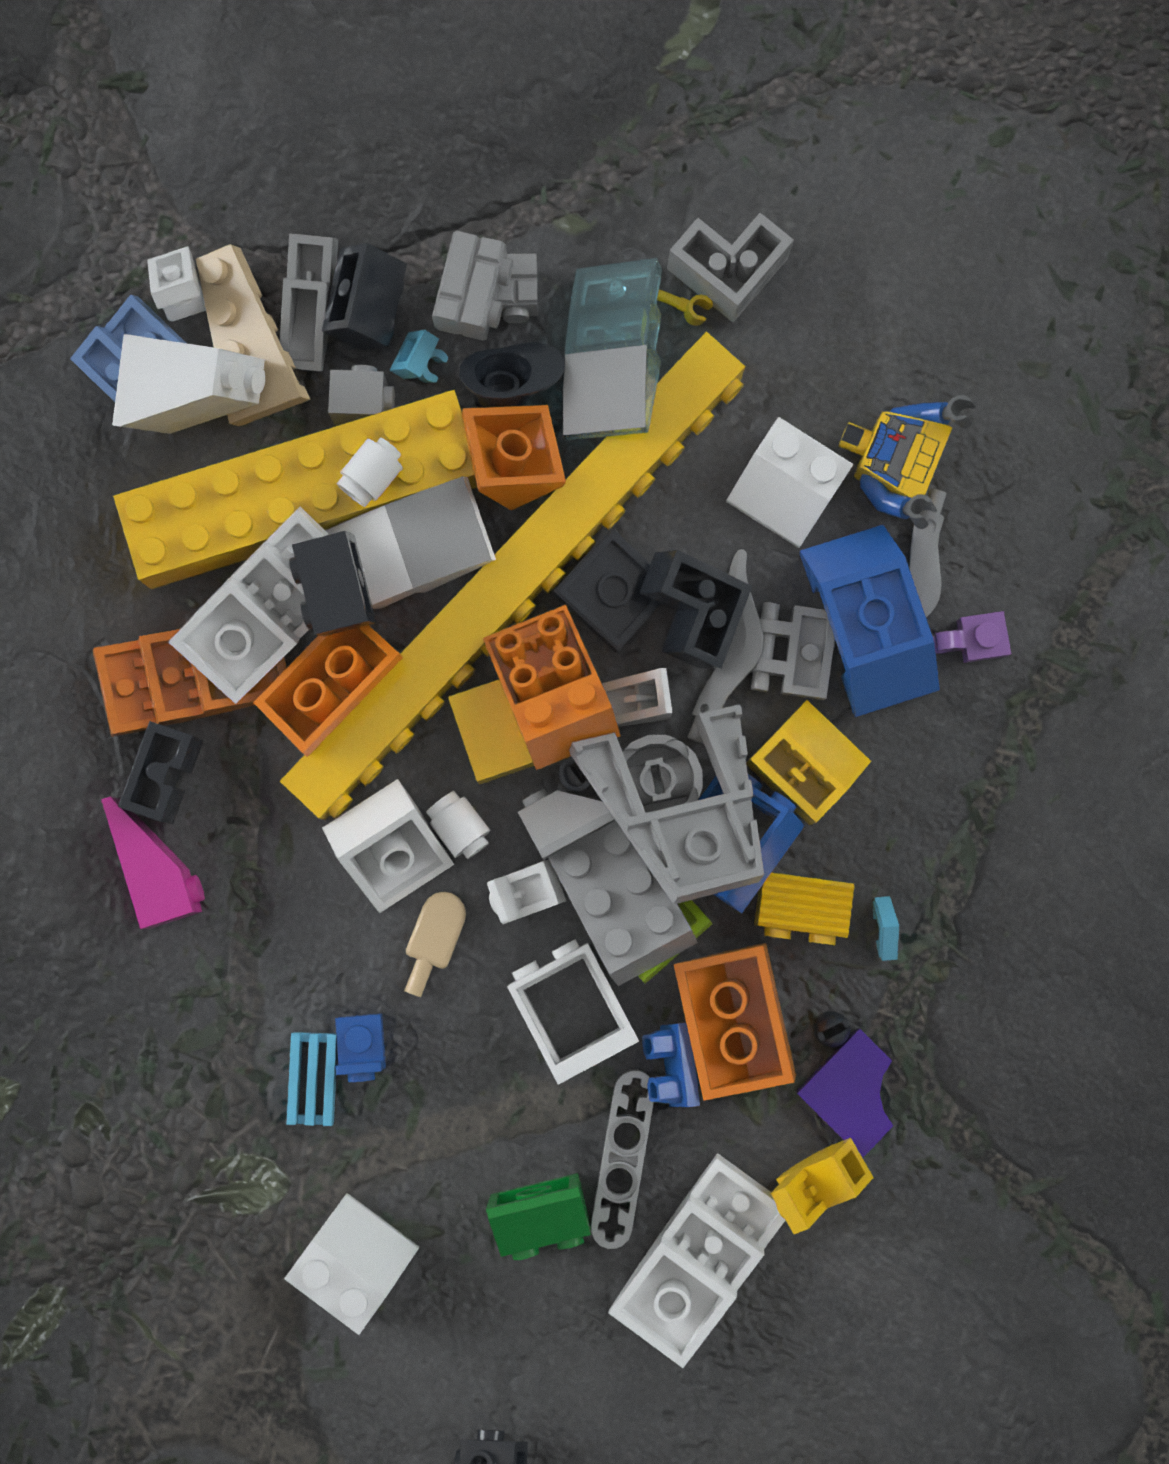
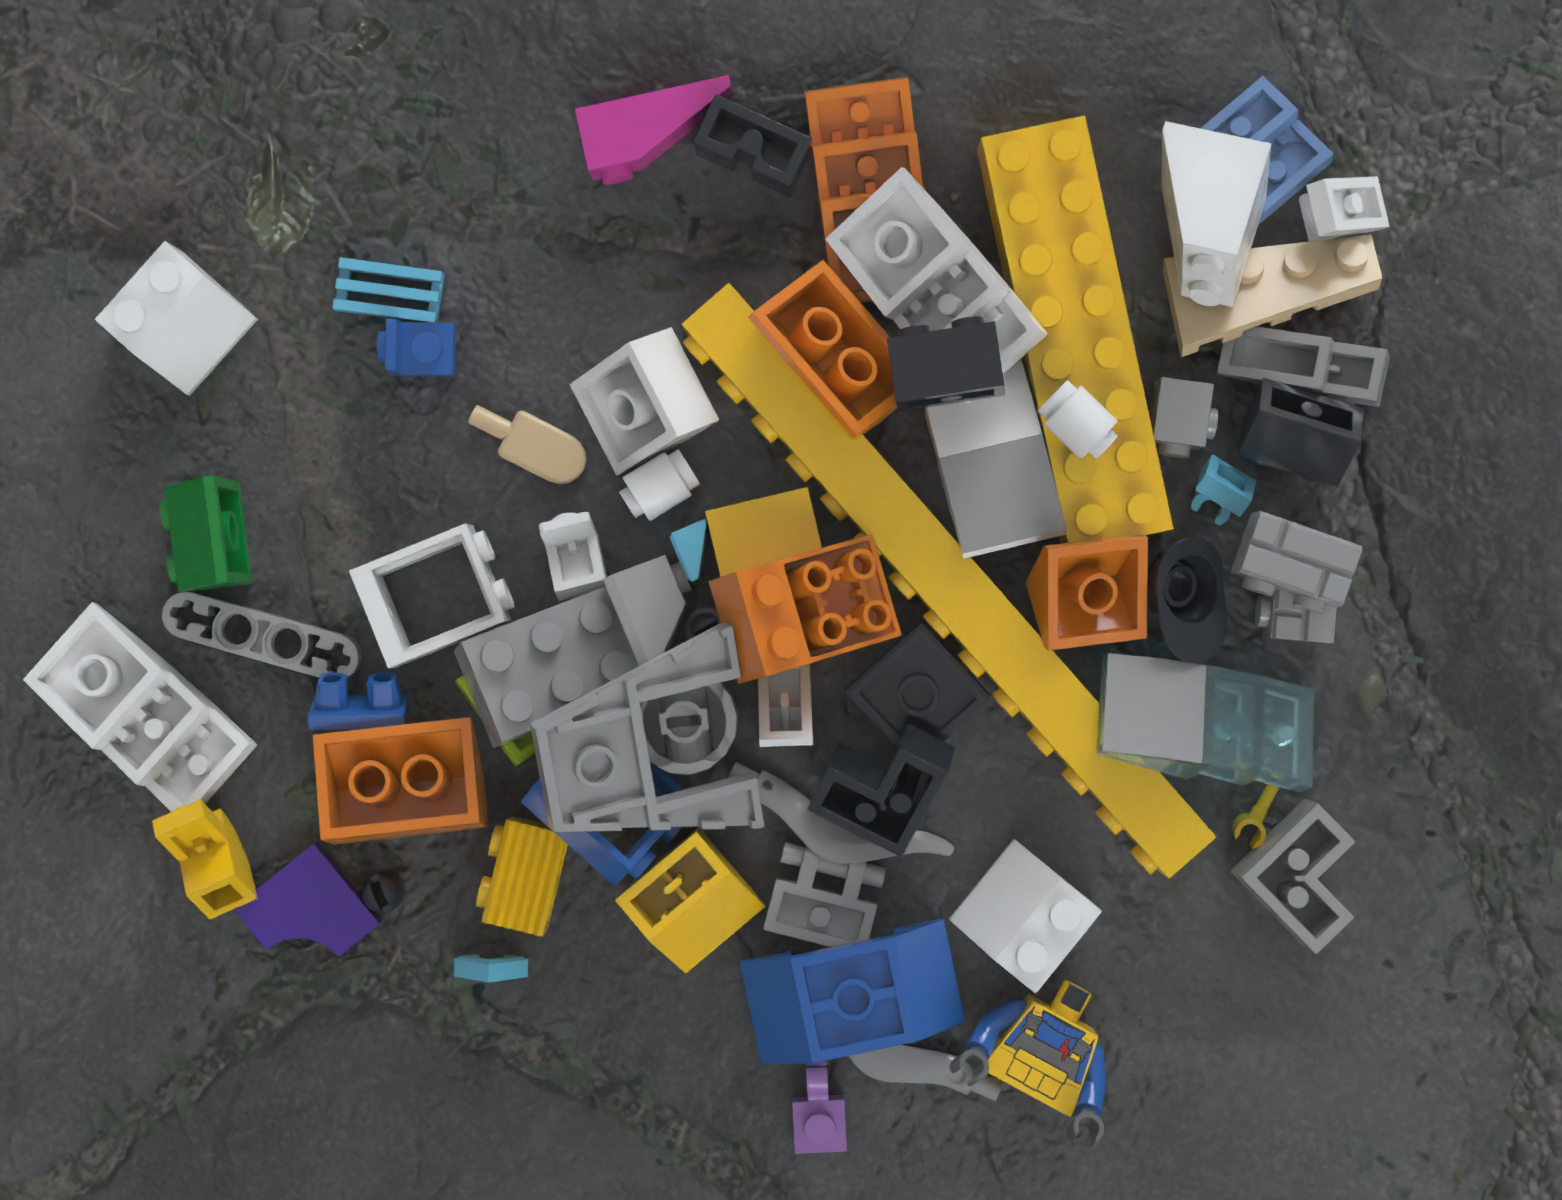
camera: 100 degrees right, 5 degrees up
none -> medium azure slope [670,519,708,583]

